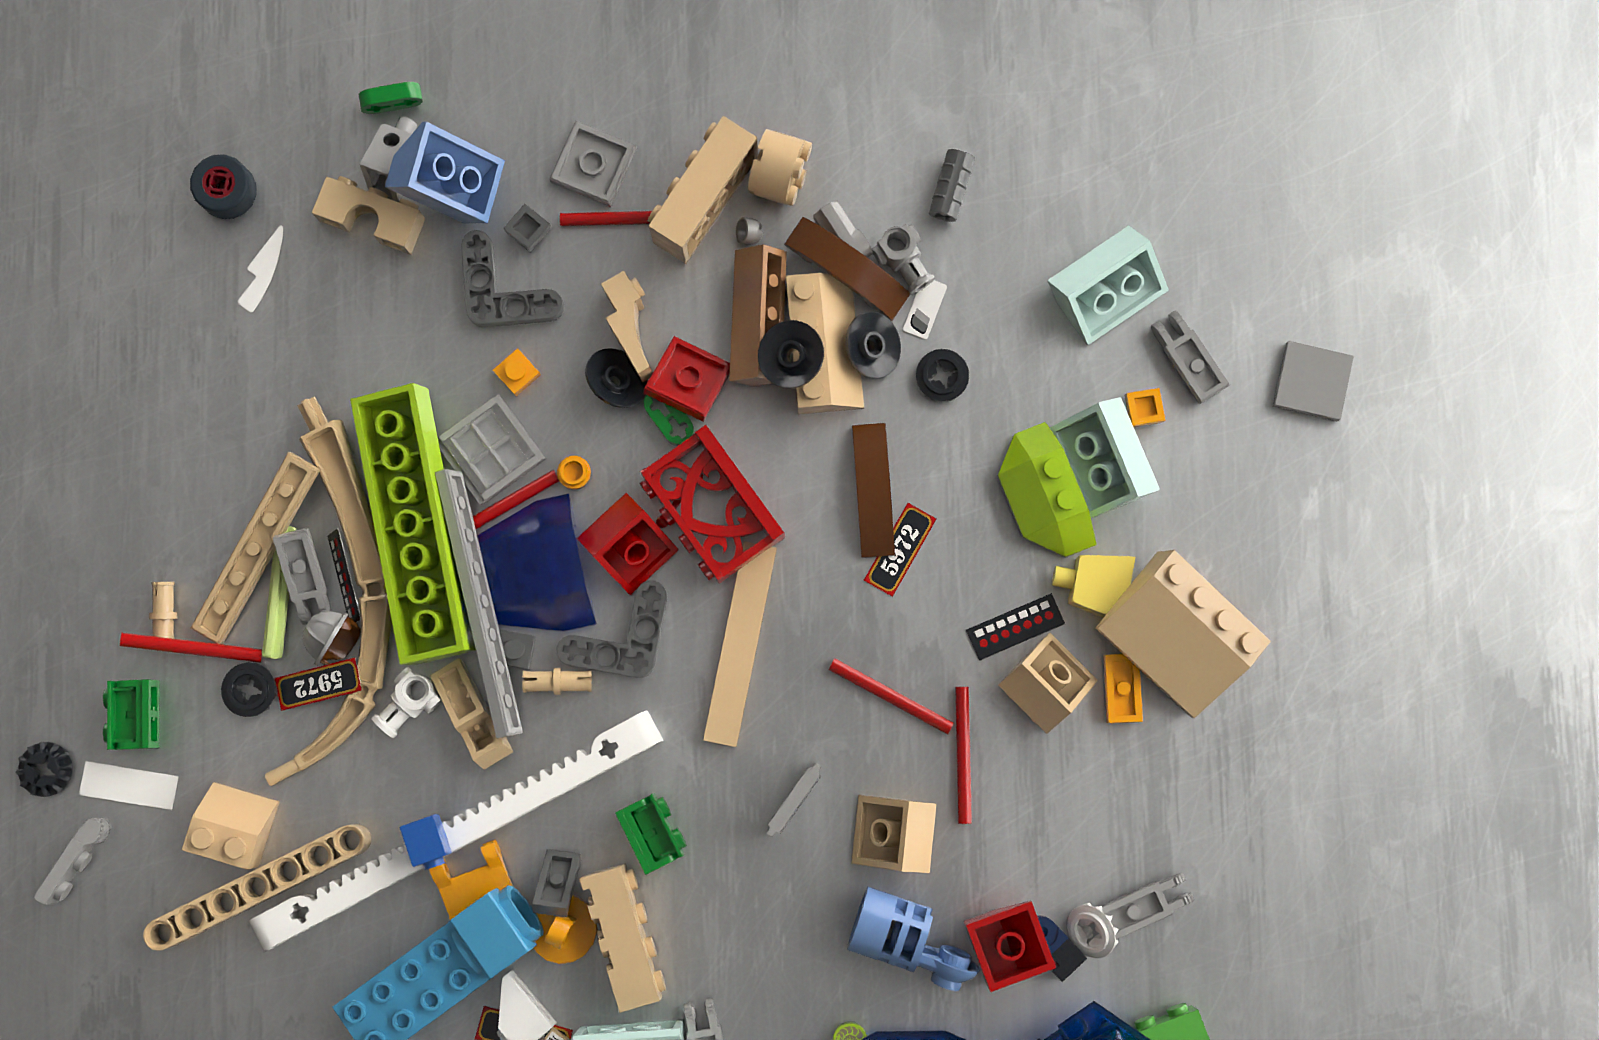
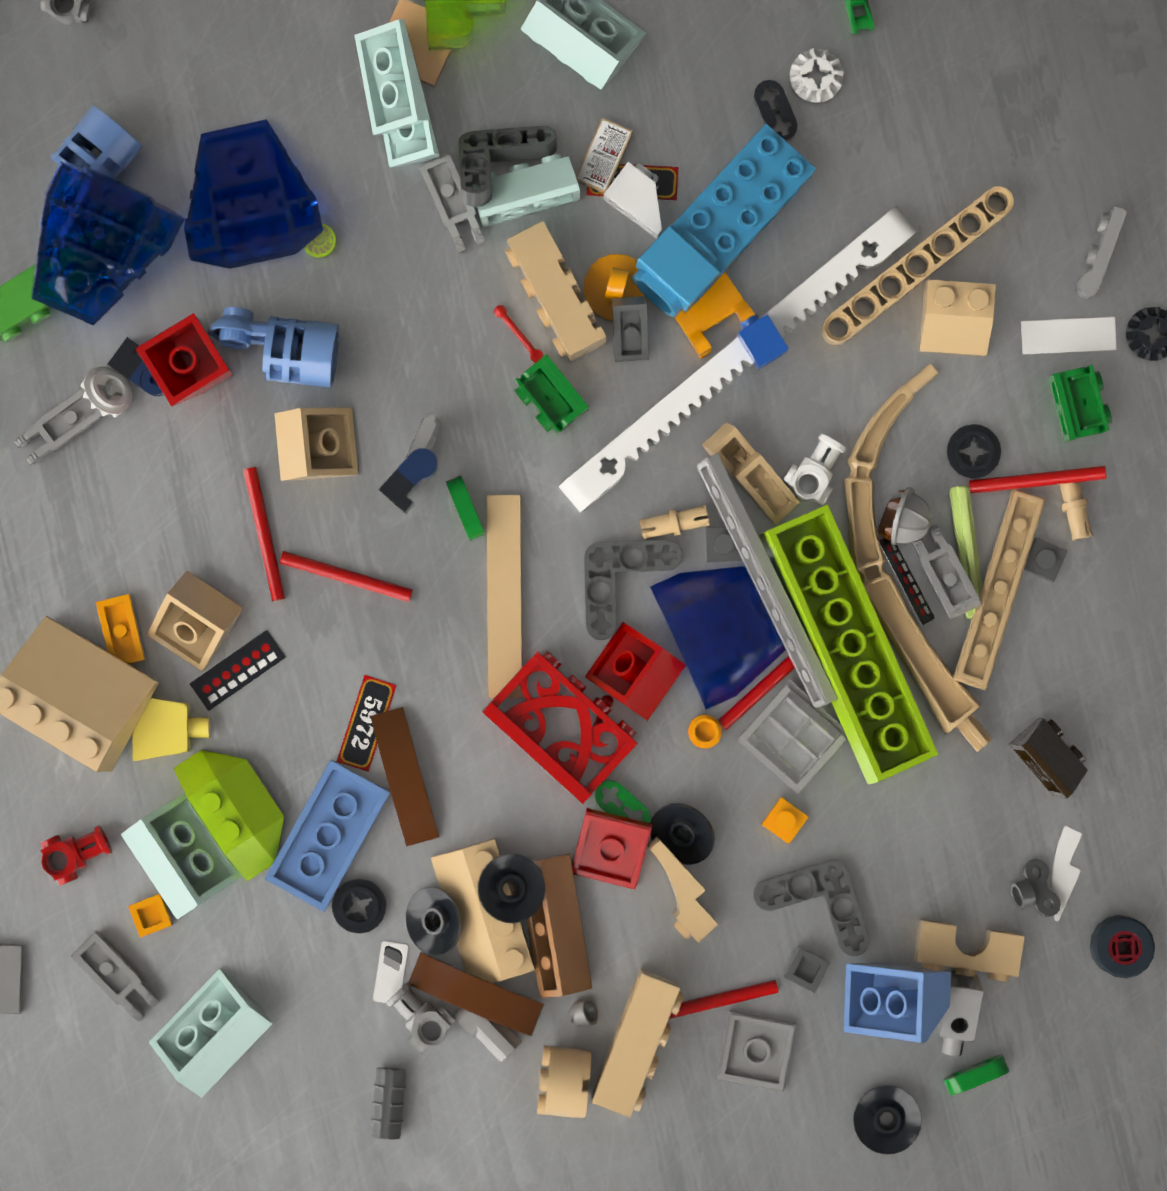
camera: 170 degrees right, 5 degrees up
sticker [275,657,362,711] -> none
none -> red connector [40,825,112,886]
none -> medium blue plate [265,760,391,912]
none -> leg [378,448,439,514]
none -> green beam [445,475,485,541]
none -> red hinge [494,305,543,363]
none -> black dish [853,1086,922,1154]
none -> dark brown slope [1008,718,1088,799]
none -> dark grey piece [1011,859,1061,917]
none -> dark grey plate [1024,537,1067,582]

